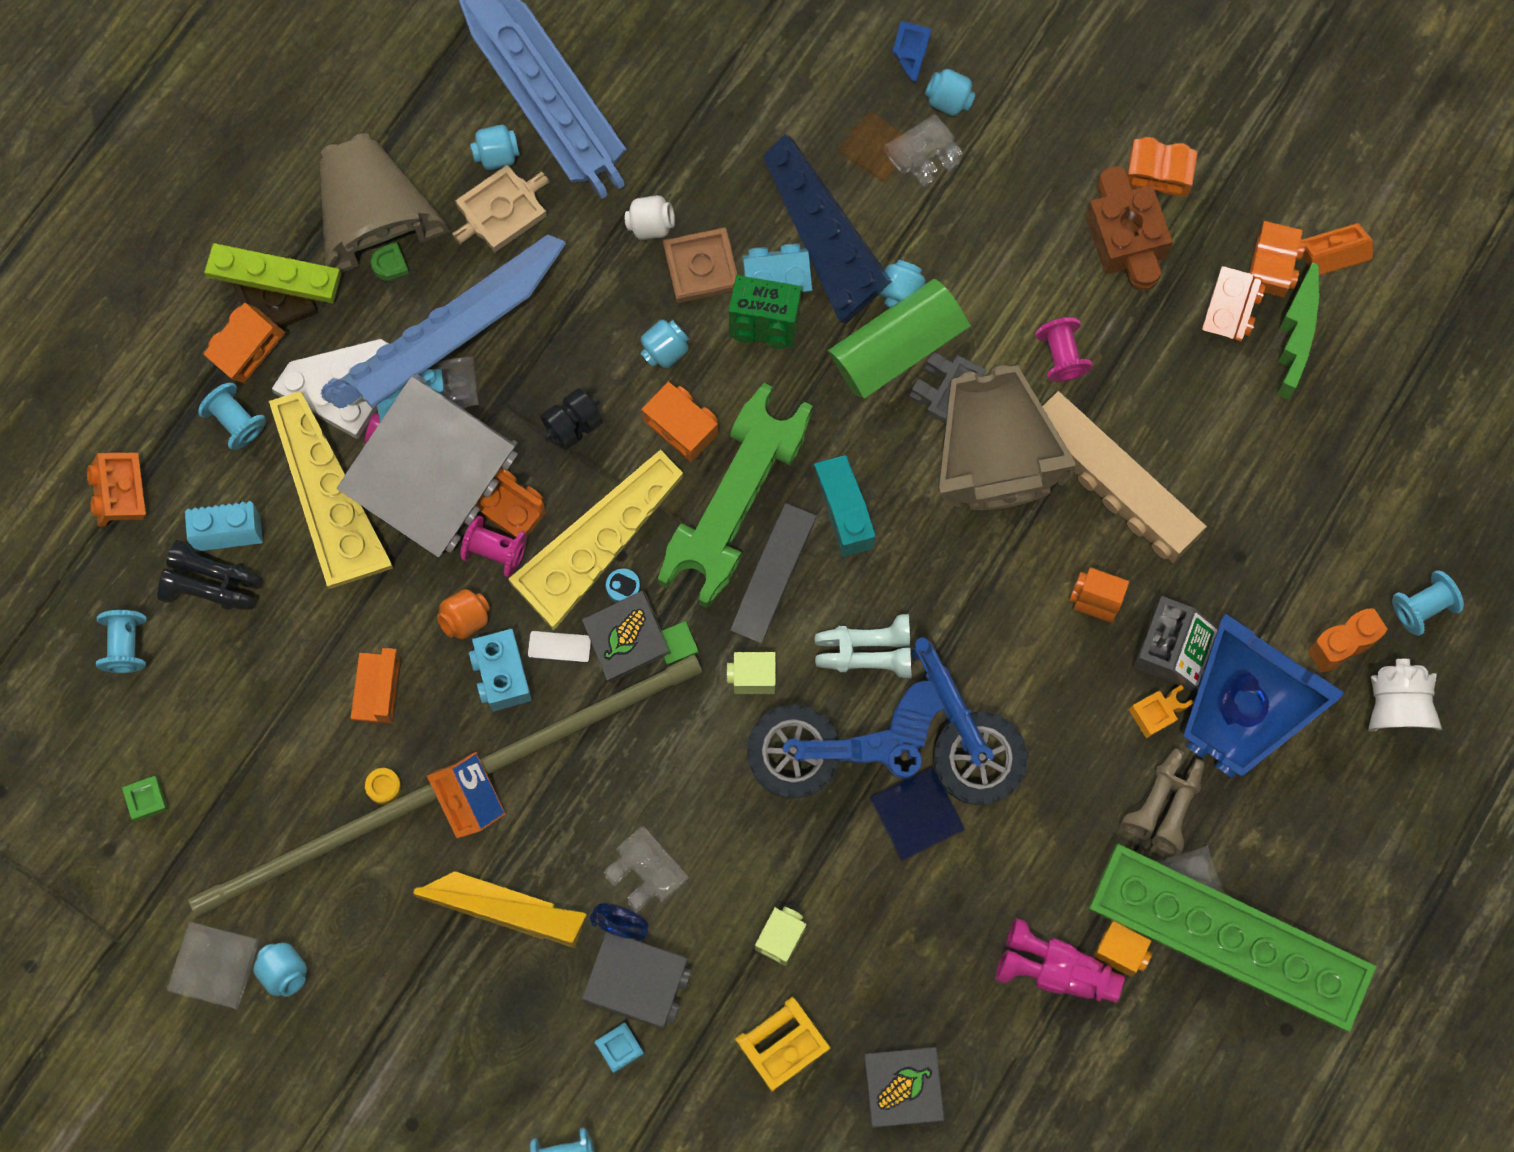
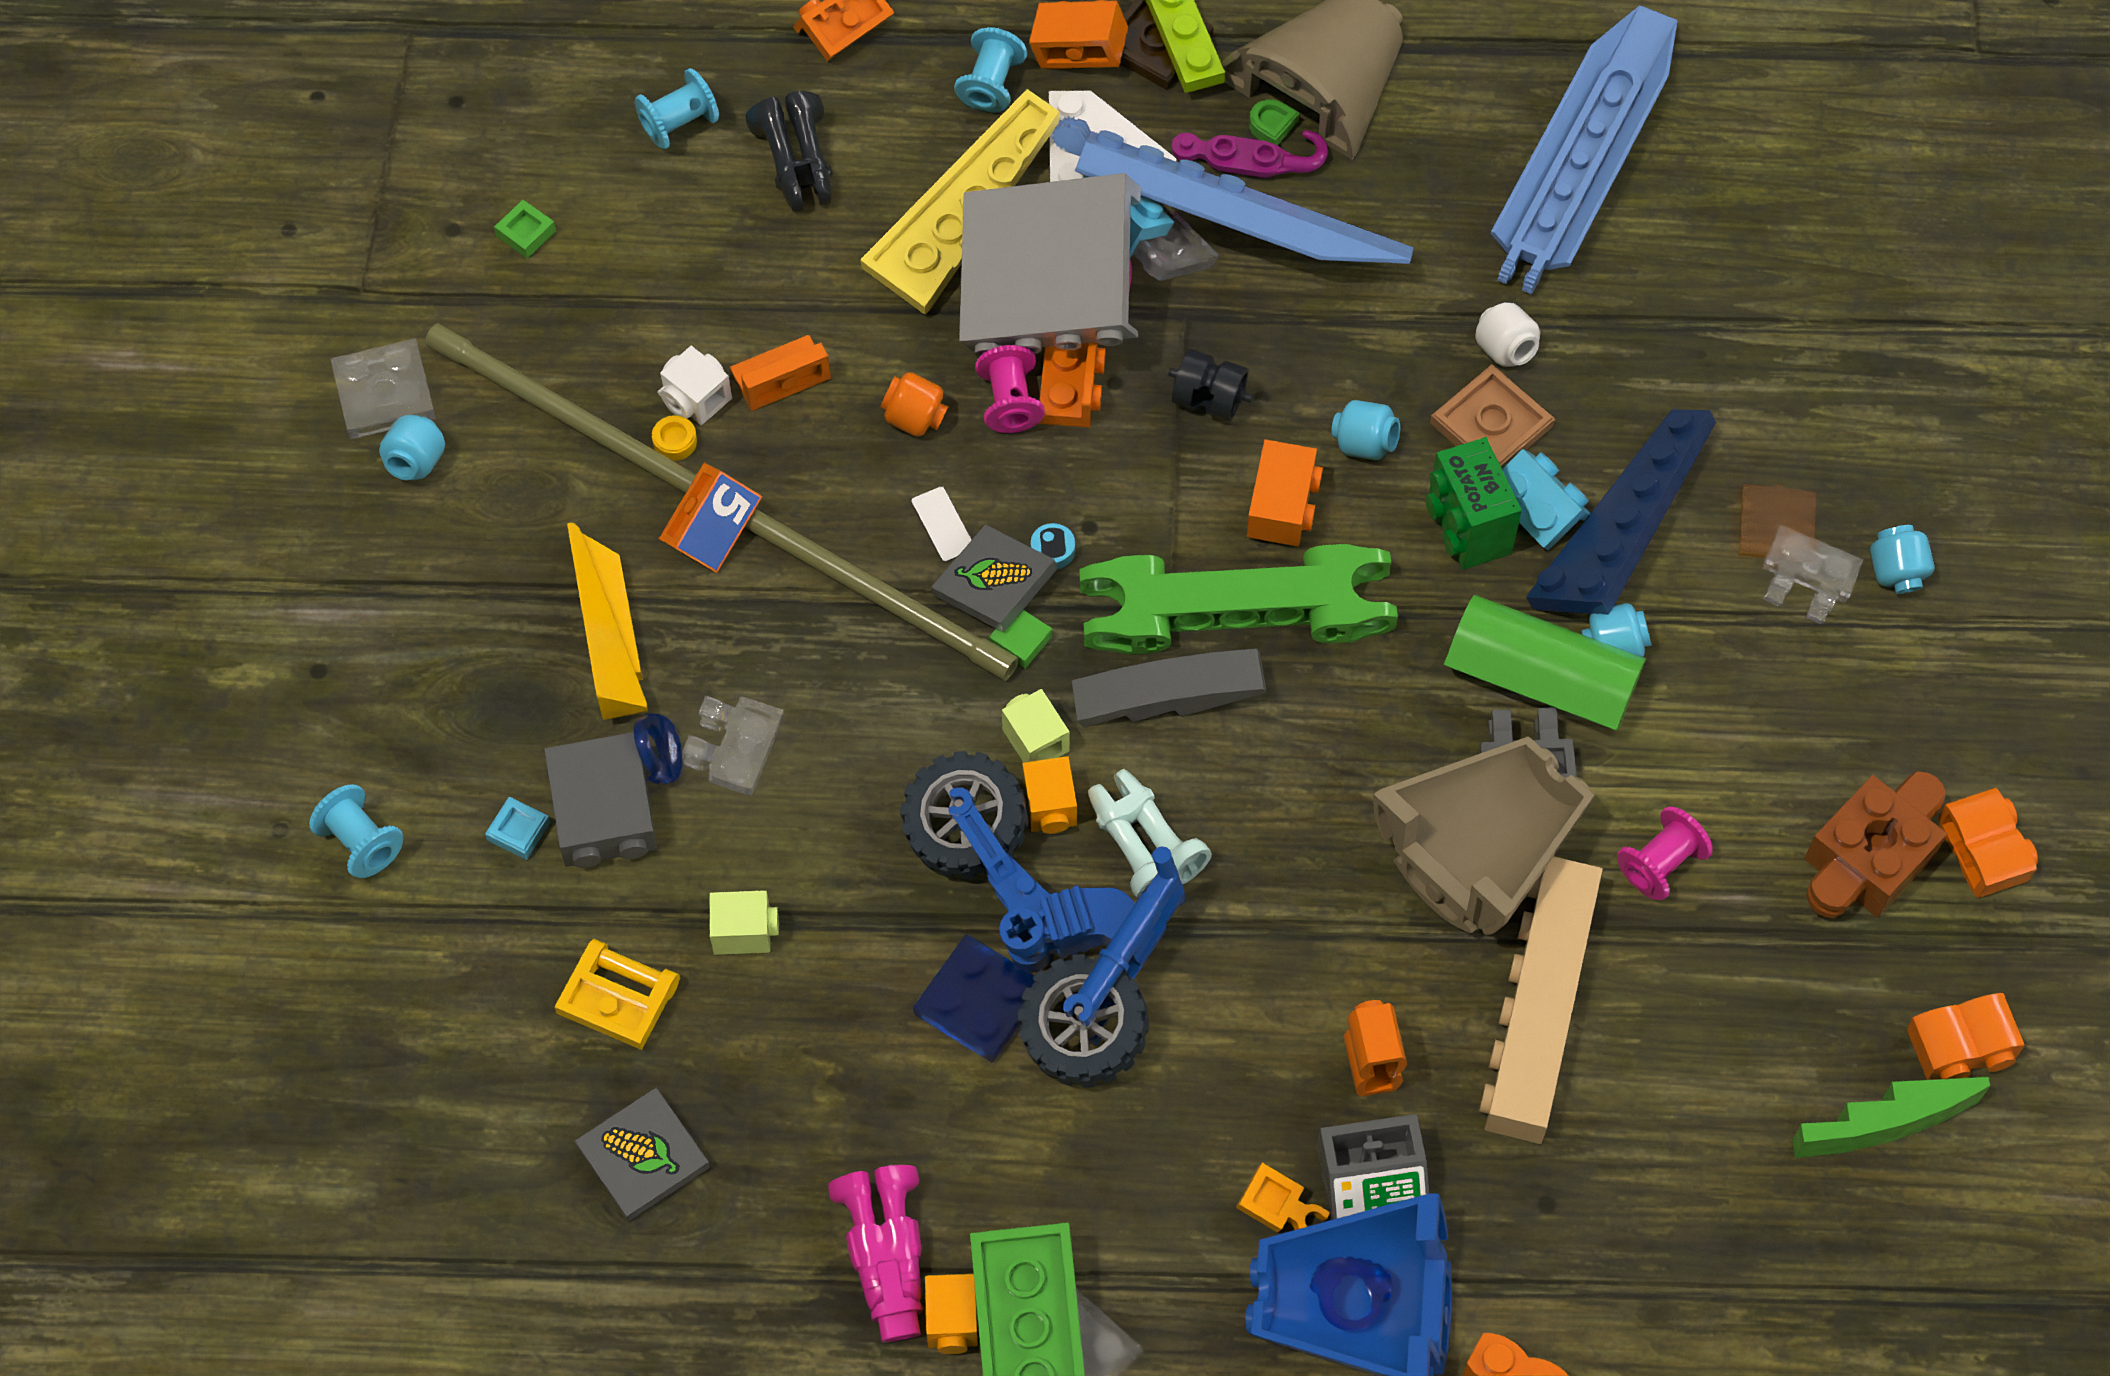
camera: 60 degrees right, 10 degrees down
medium azure brick [185,500,263,552] -> none
tan plate [452,165,549,253] -> none
medium azure brick [469,629,532,712] -> none
medium azure head [470,125,520,171] -> none
light yellow wing [509,450,683,630] -> none
teal slope [814,455,876,557] -> none
blue slope [893,21,931,83] -> none
dark tan piece [1120,748,1205,855] -> none
bracket [1202,266,1265,342] -> none
orange slope [1302,223,1373,275] -> none
none -> white brick [657,345,732,426]
none -> light orange brick [1022,756,1077,834]
none -> magenta piece [1172,130,1328,177]

